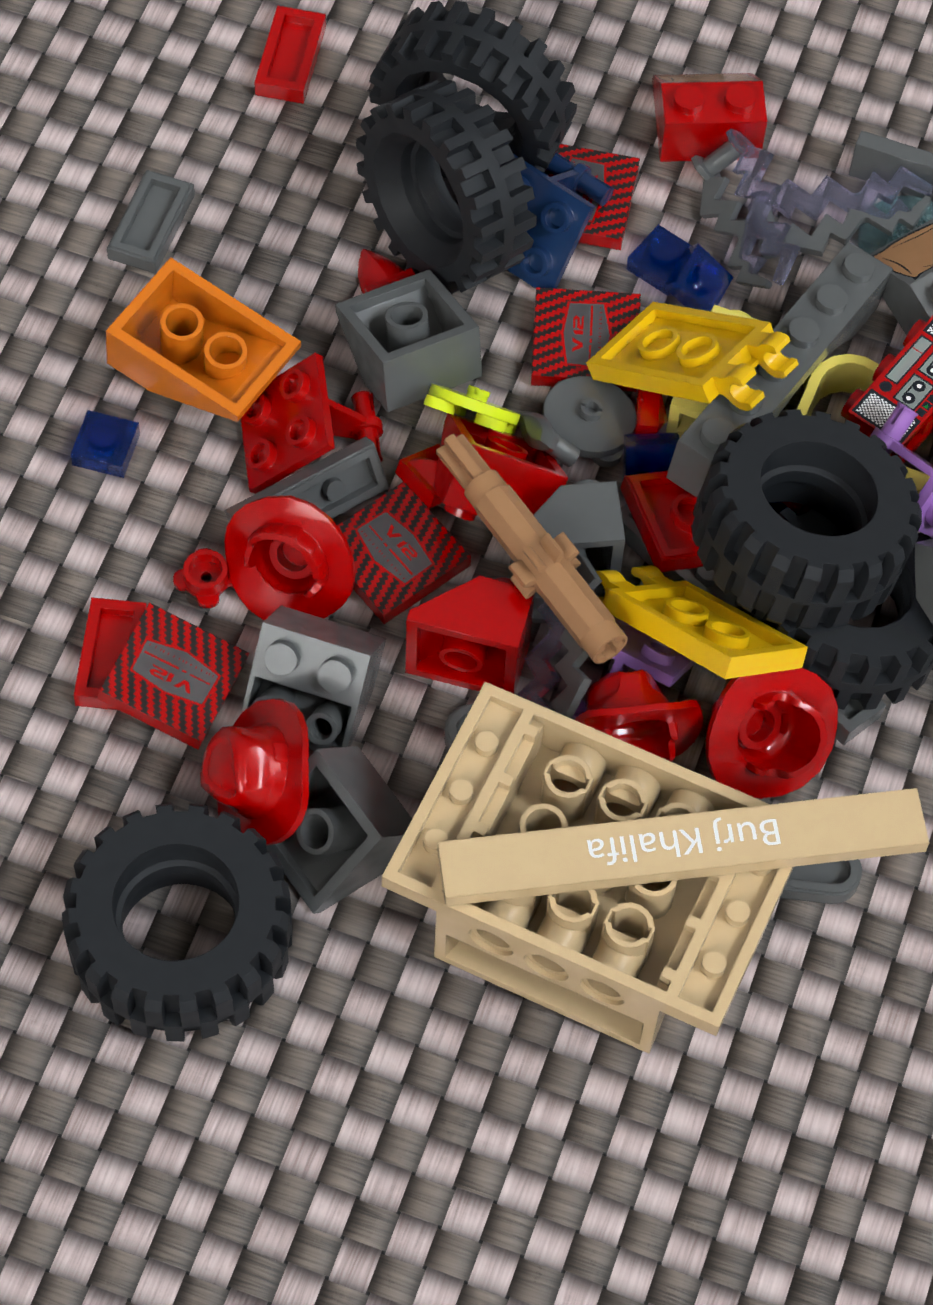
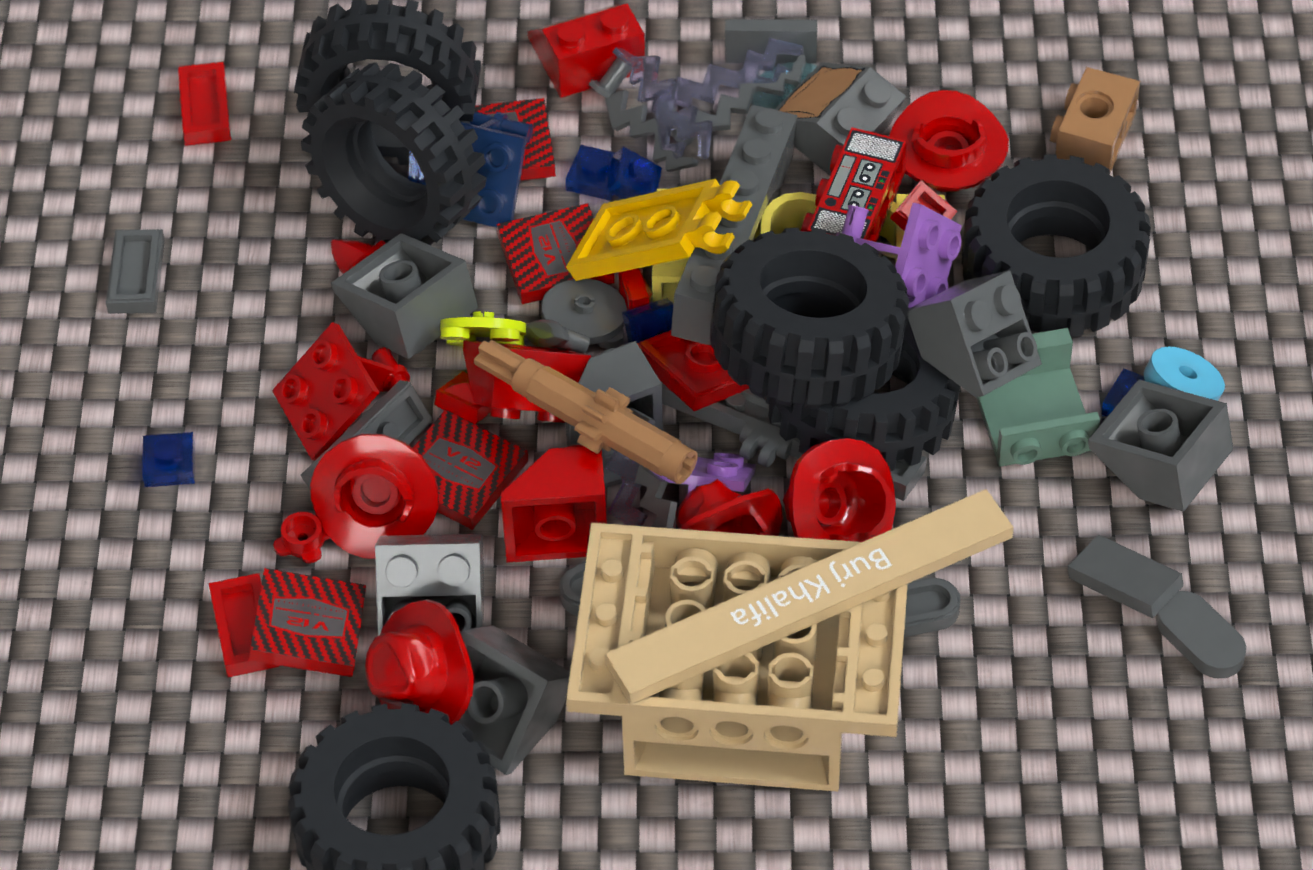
camera: 15 degrees left, 10 degrees down
orange slope [106,257,301,422] -> none
yellow tile [596,566,808,679] -> none

